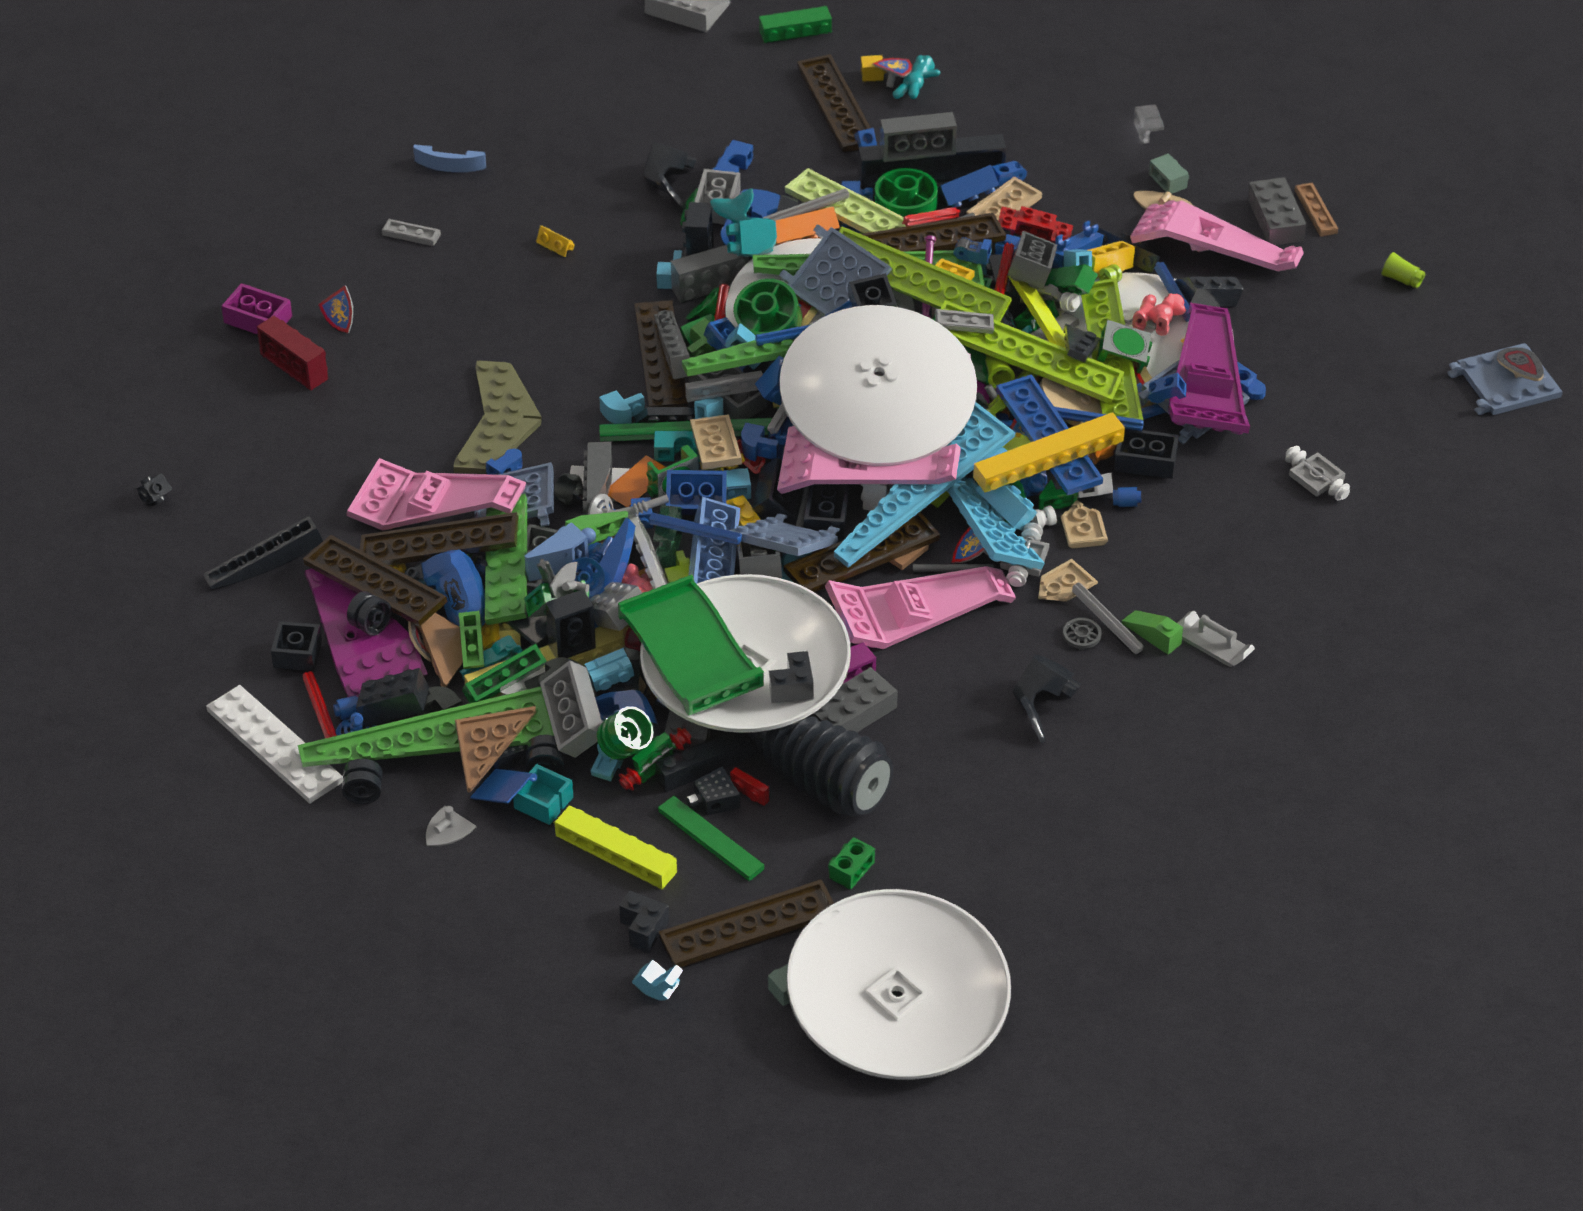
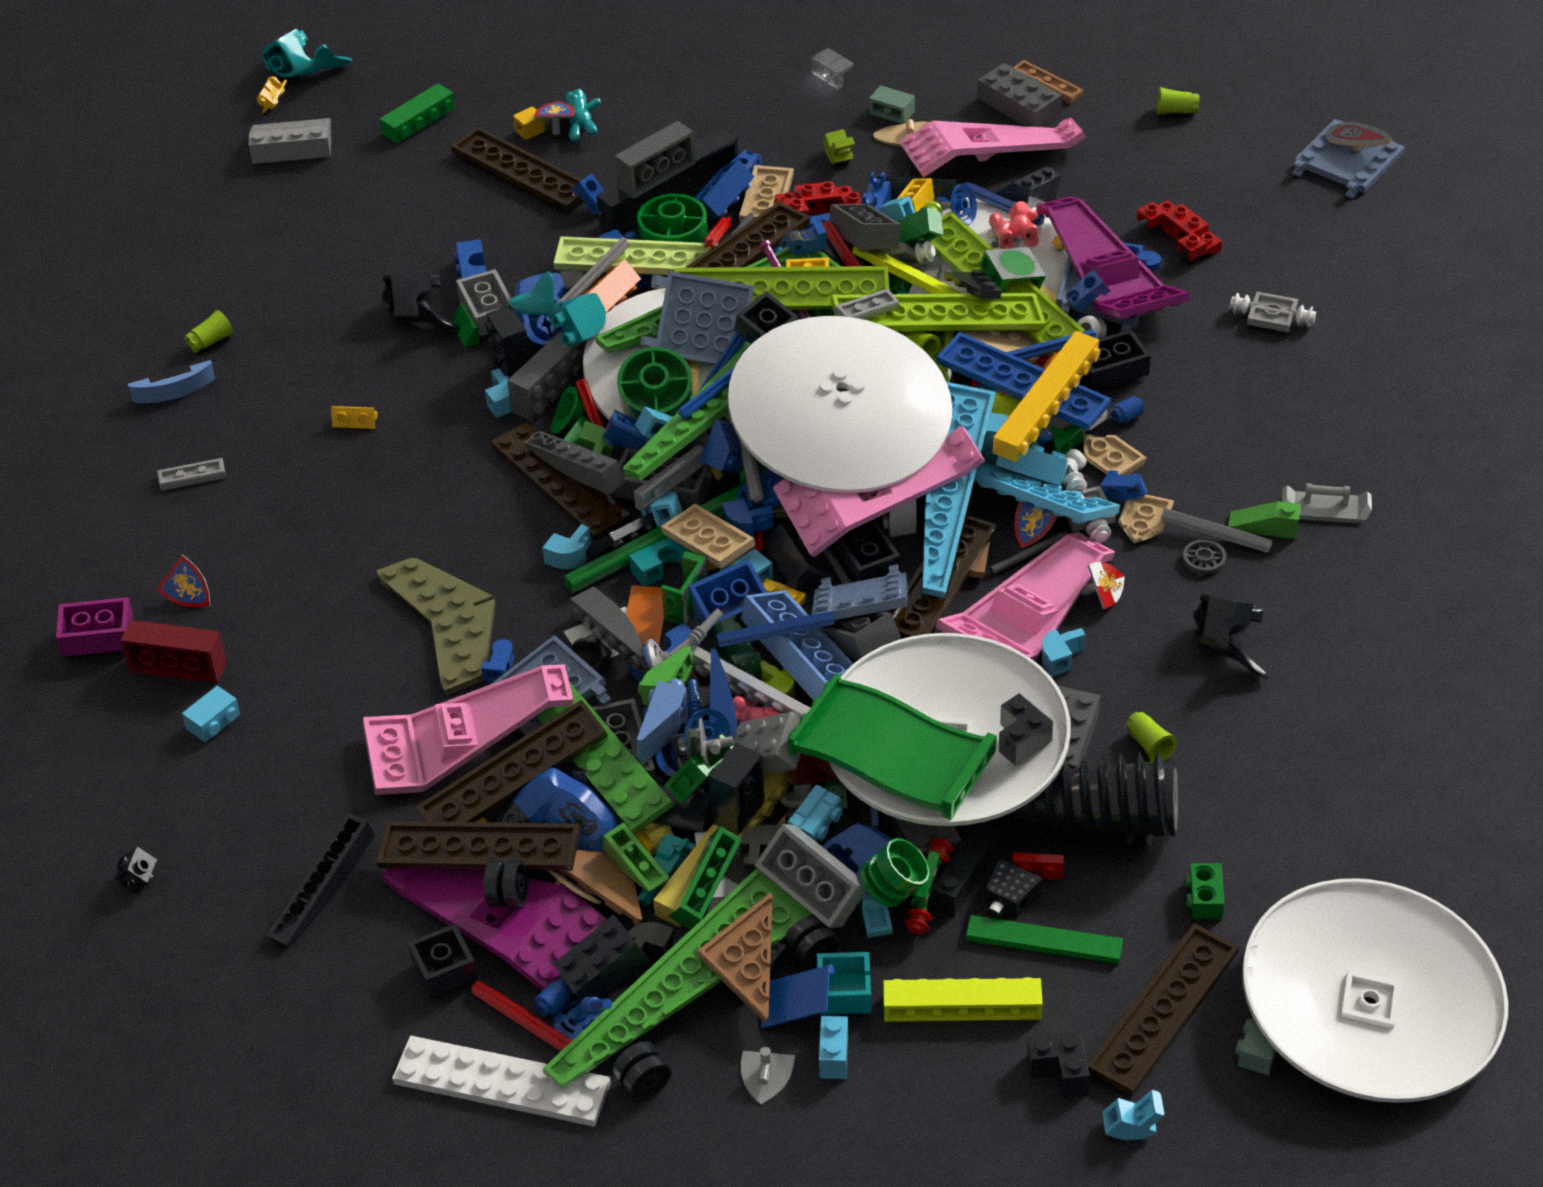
camera: 30 degrees left, 0 degrees up
none -> medium azure brick [182,686,240,742]
none -> lime plant [185,310,234,353]
none -> medium azure brick [819,1016,848,1079]
none -> lime brick [822,129,855,164]
none -> blue dish [934,184,977,225]
none -> medium azure brick [1042,628,1085,677]
none -> white head [1078,315,1107,339]
none -> shield [1082,562,1124,609]
none -> blue leg [1100,470,1147,501]
none -> lime plant [1126,712,1177,762]
none -> red bracket [1137,200,1222,261]

